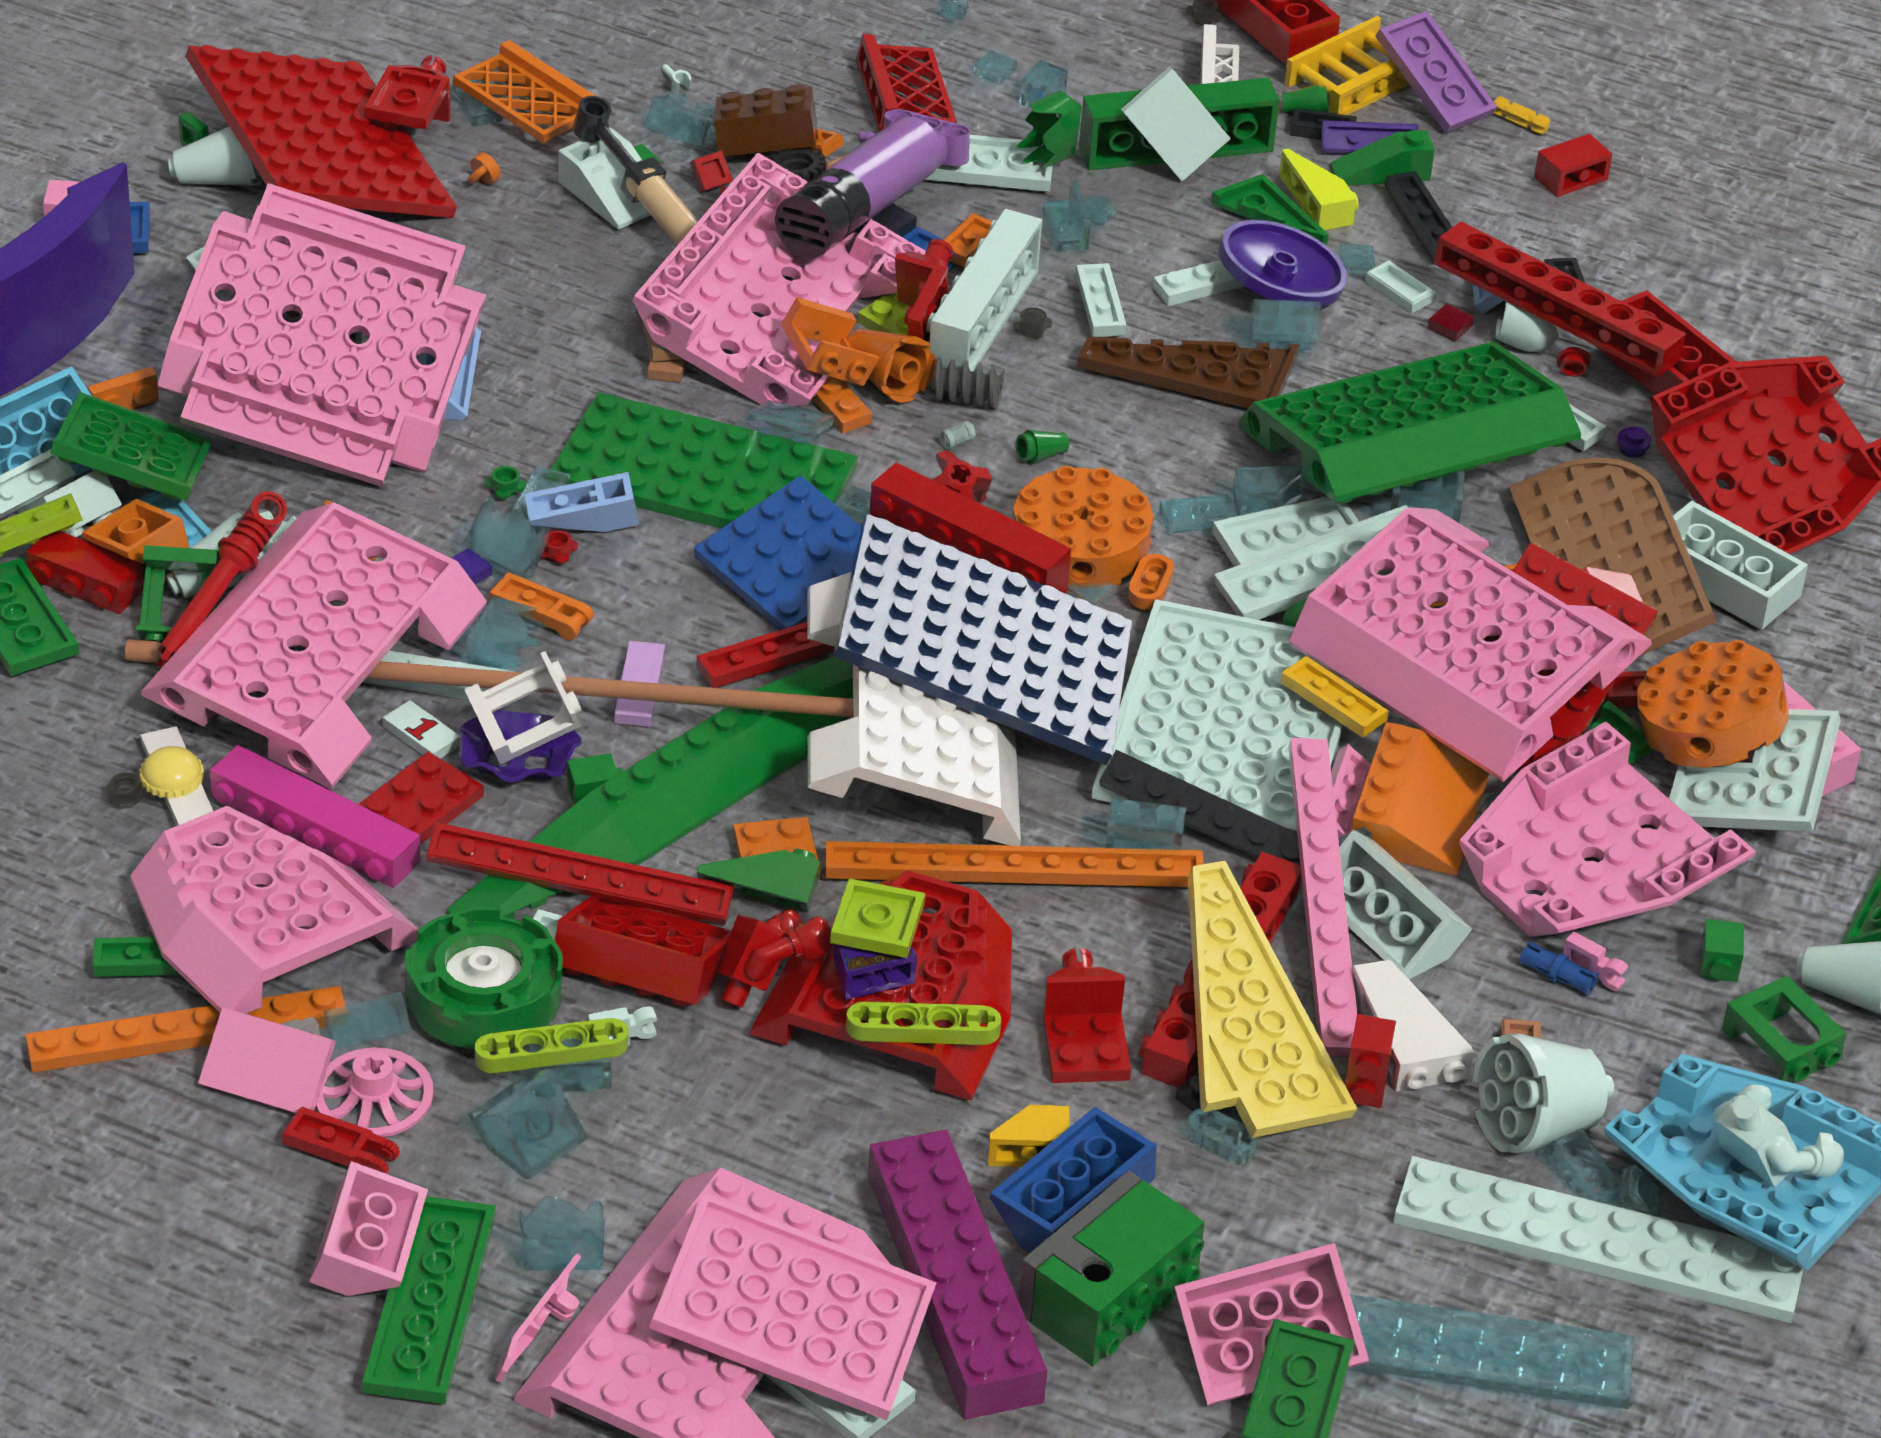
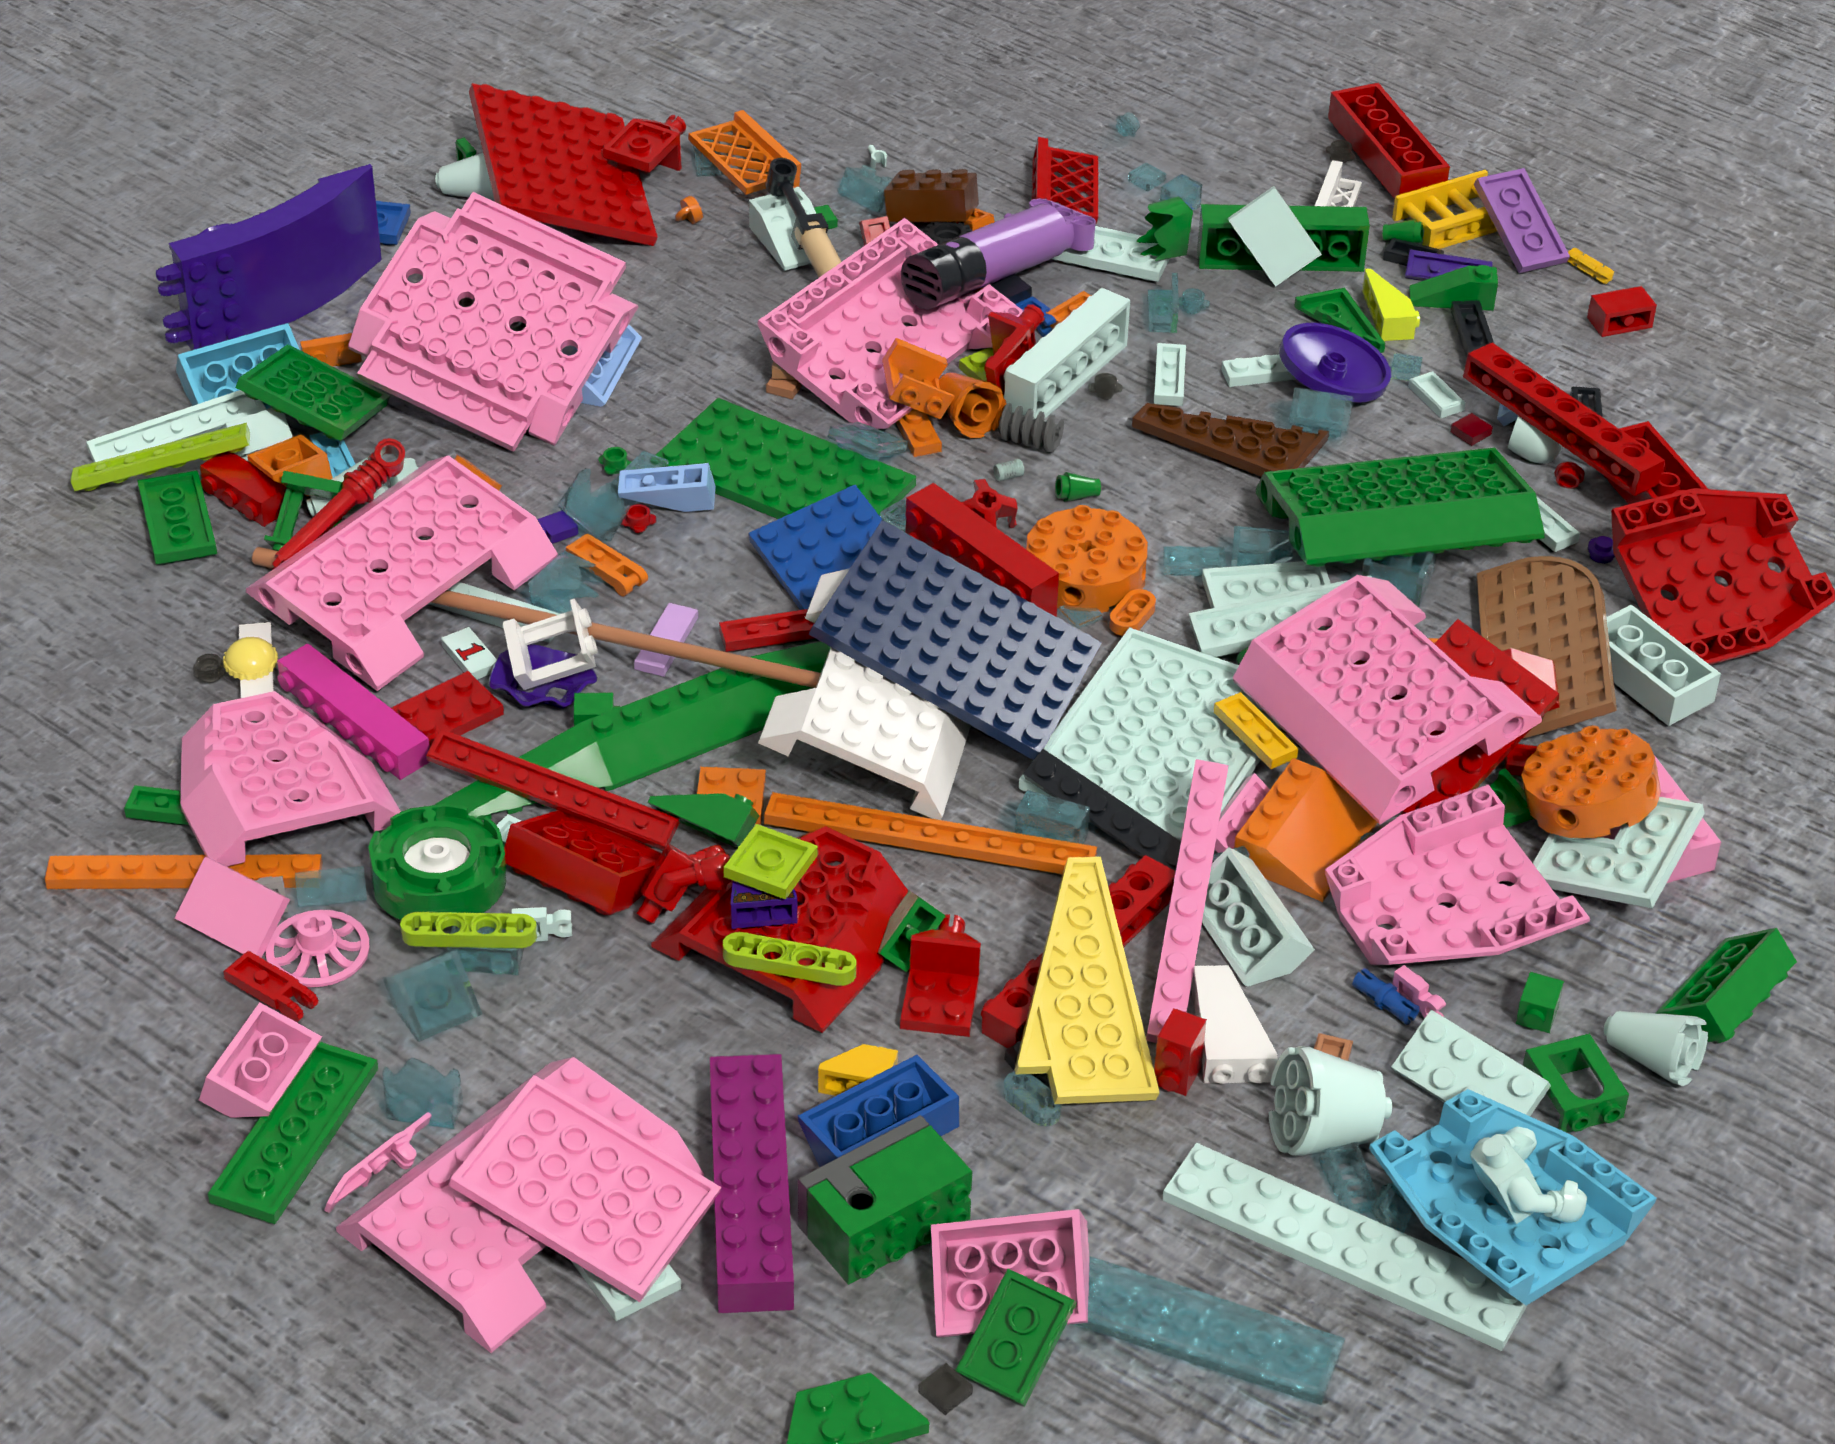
camera: 15 degrees right, 0 degrees up
none -> green slope [878,890,946,972]
none -> light aqua plate [1391,1010,1551,1116]

